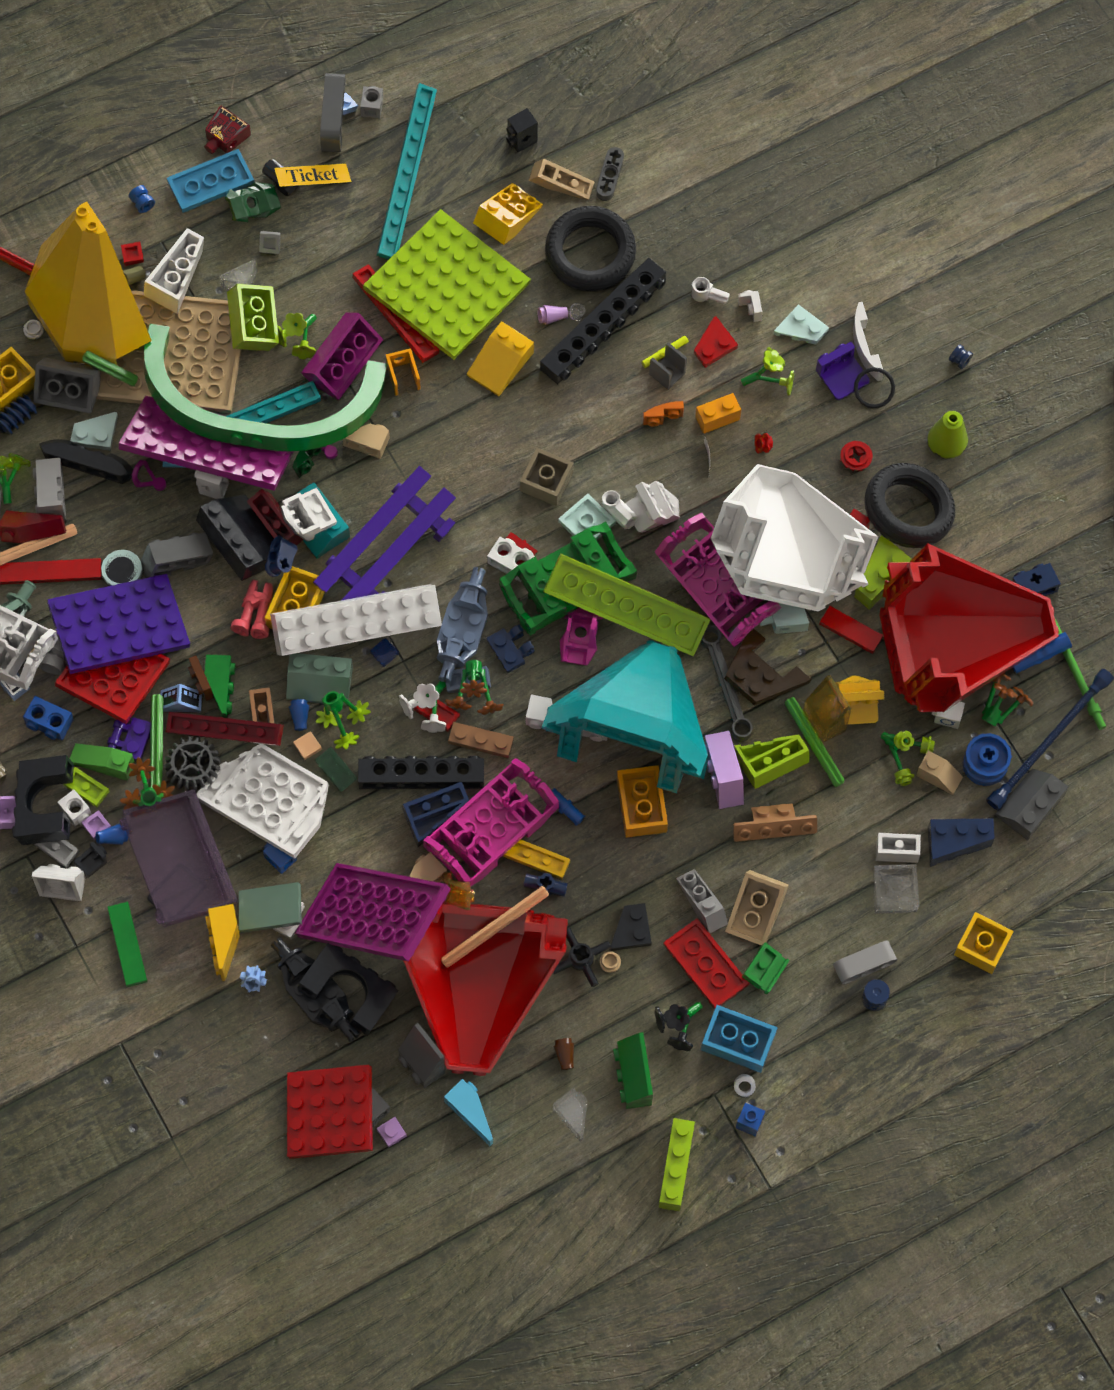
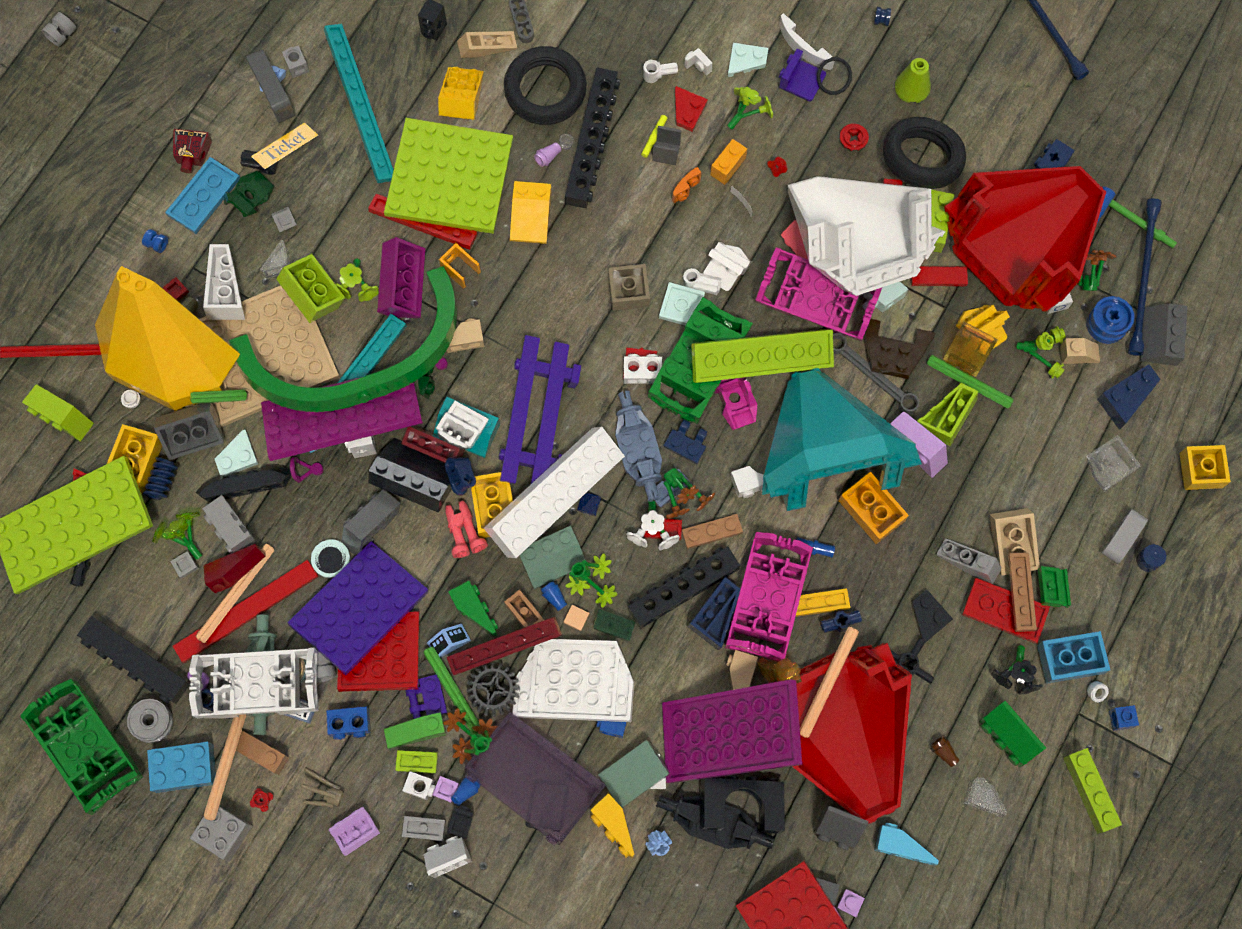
camera: 30 degrees left, 5 degrees up
black arch [12,755,74,845] -> none
green tile [108,902,148,987] -> none
reddish brown plate [187,655,214,701] -> none
tan plate [600,952,621,973] -> none
medium nougat bracket [733,803,817,842] -> none
white brick [876,833,920,863] -> none
none -> medium nougat plate [1008,553,1037,632]

